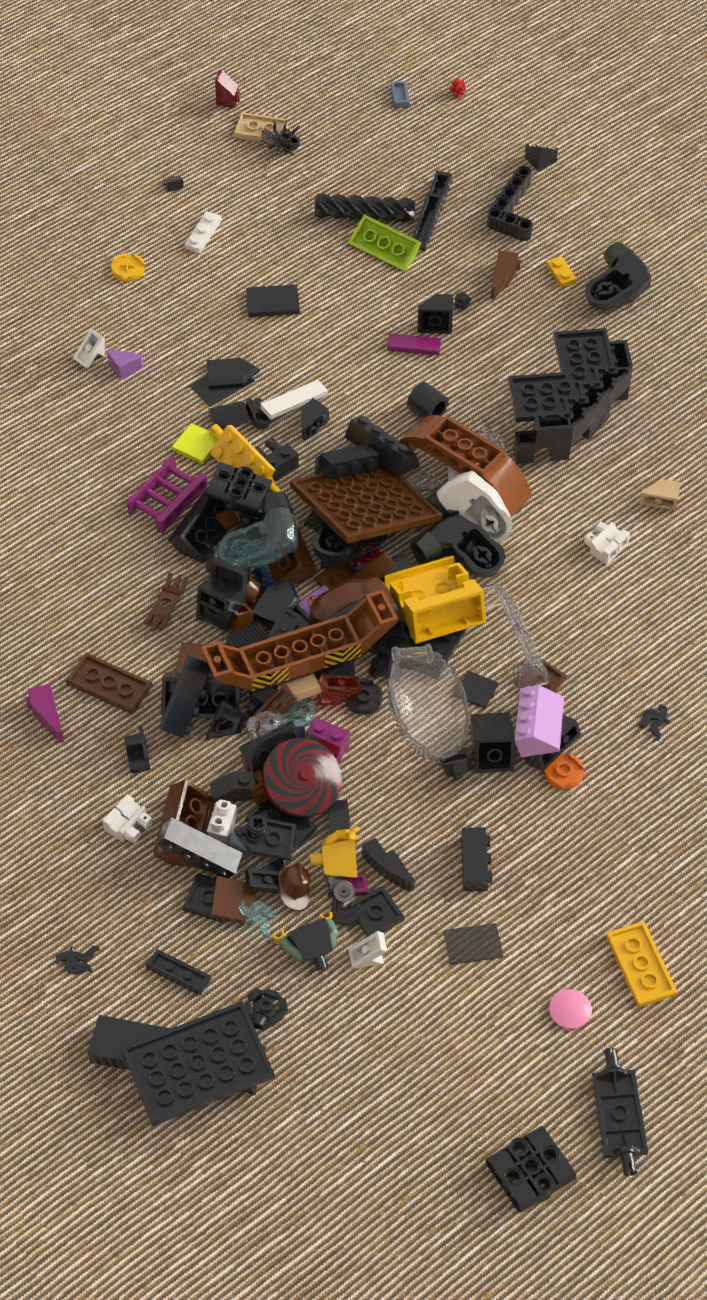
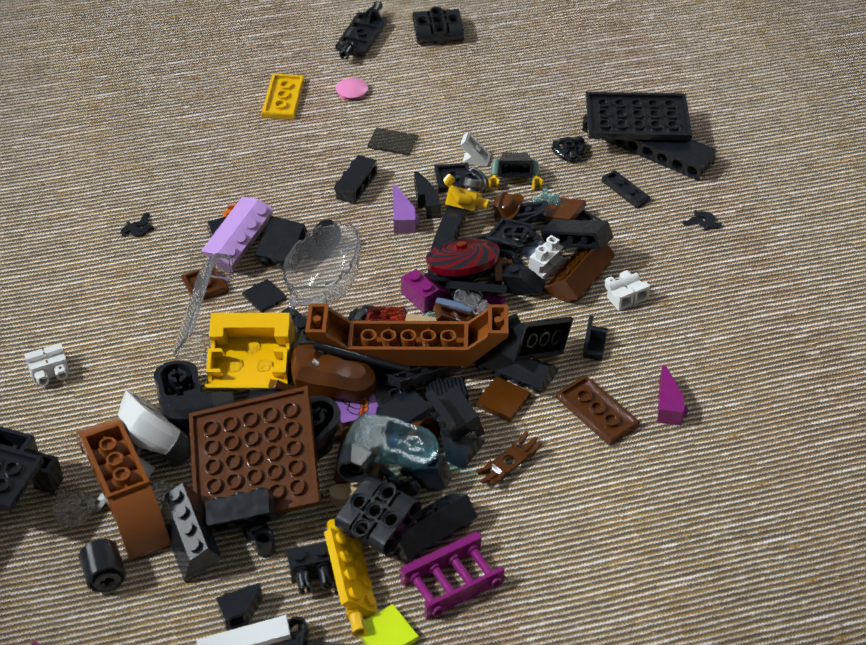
camera: 155 degrees left, 10 degrees down
none -> medium lavender slope [393,185,419,234]

